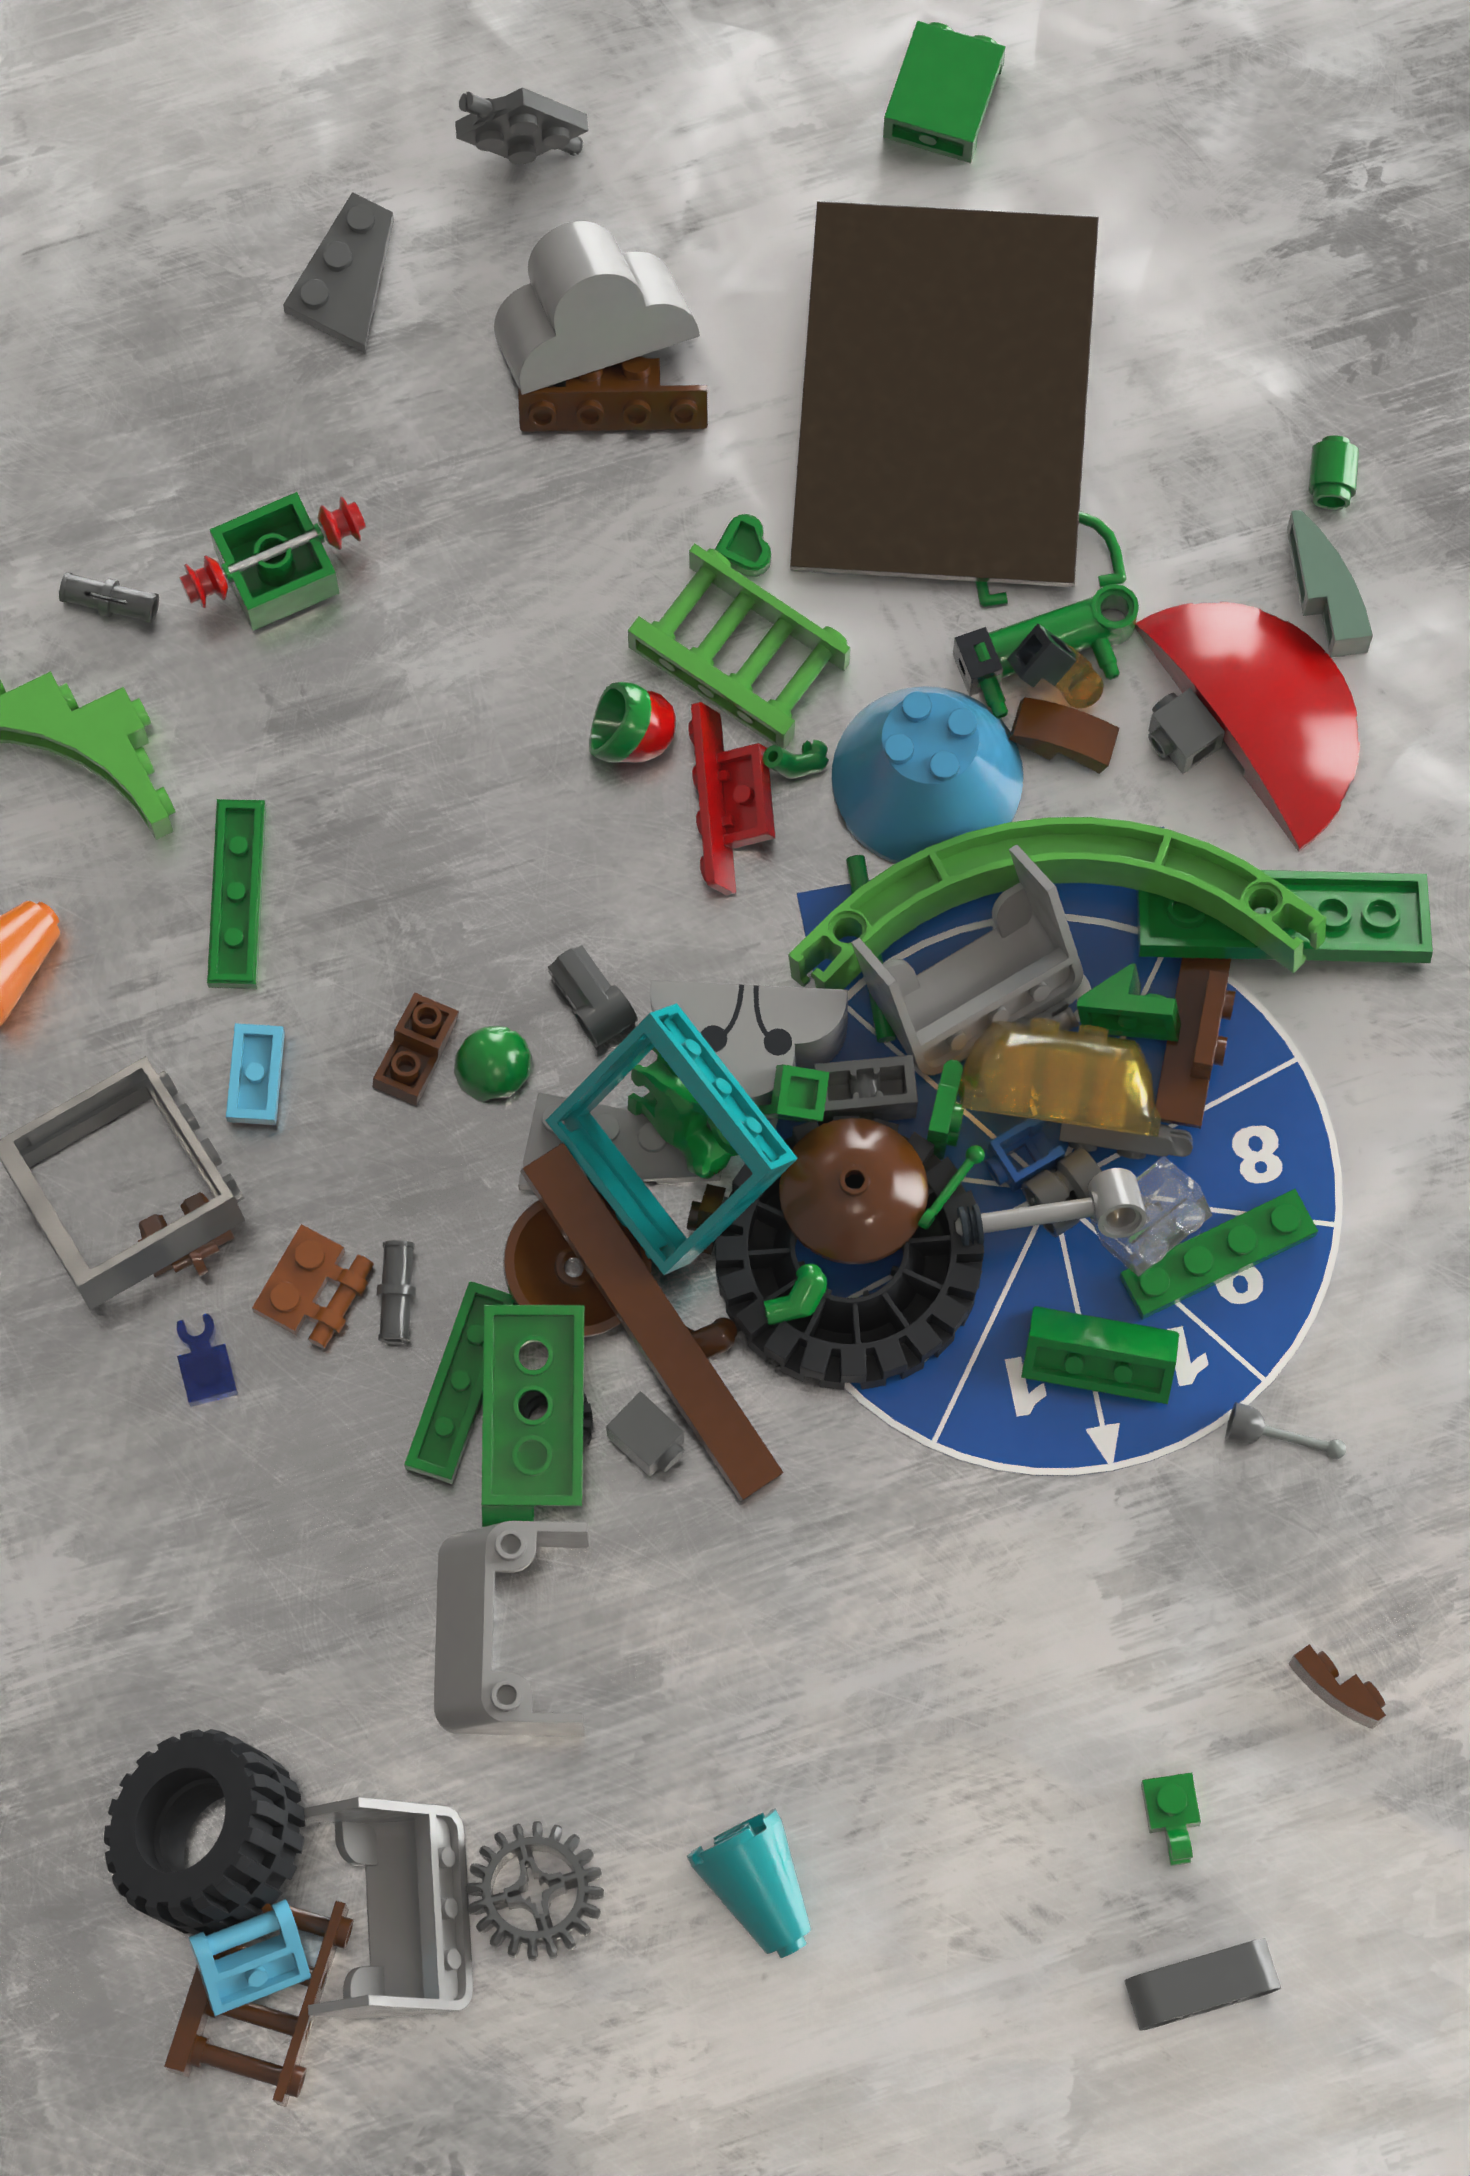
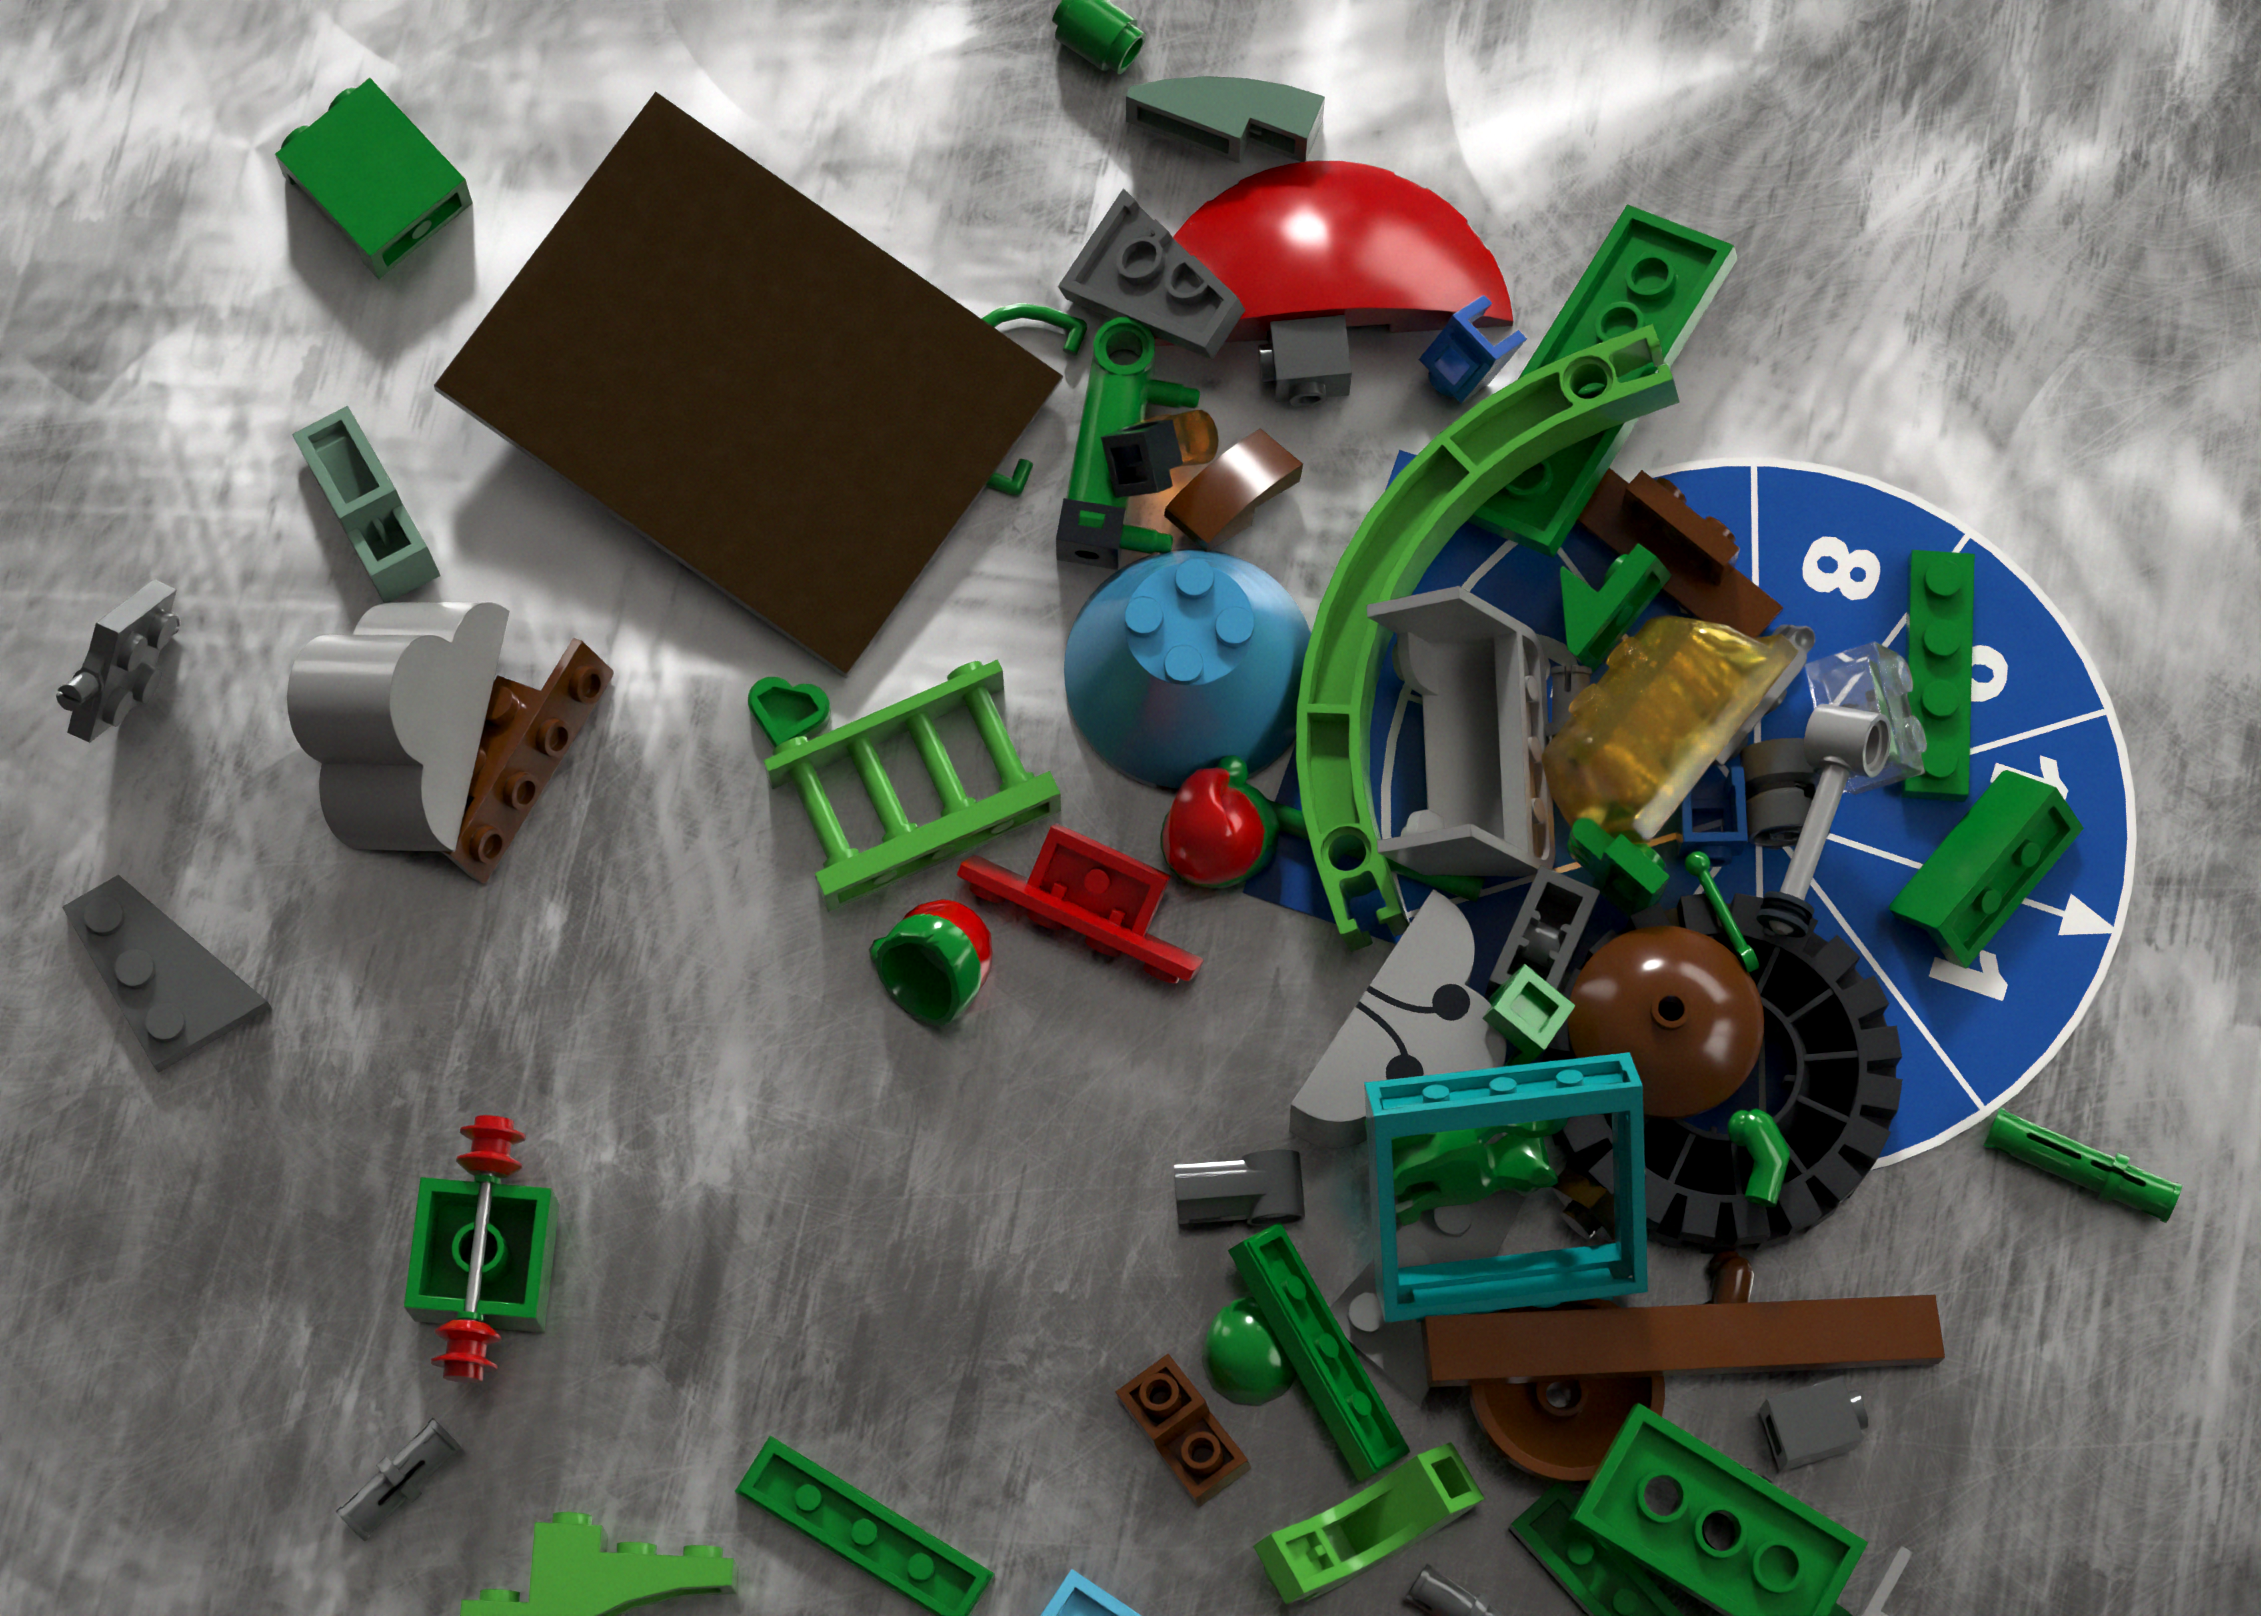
camera: 60 degrees left, 0 degrees up
green arm [763,740,829,779] -> none
hinge [1225,1402,1346,1459] -> none
none -> sand green slope [292,406,441,603]
none -> dark grey wing [1058,188,1245,360]
none -> red piece [1160,755,1280,888]
none -> green tile [1228,1222,1410,1482]
none -> bright green arch [1253,1442,1485,1605]
none -> blue window [1418,295,1527,404]
none -> green pin [1983,1107,2183,1223]

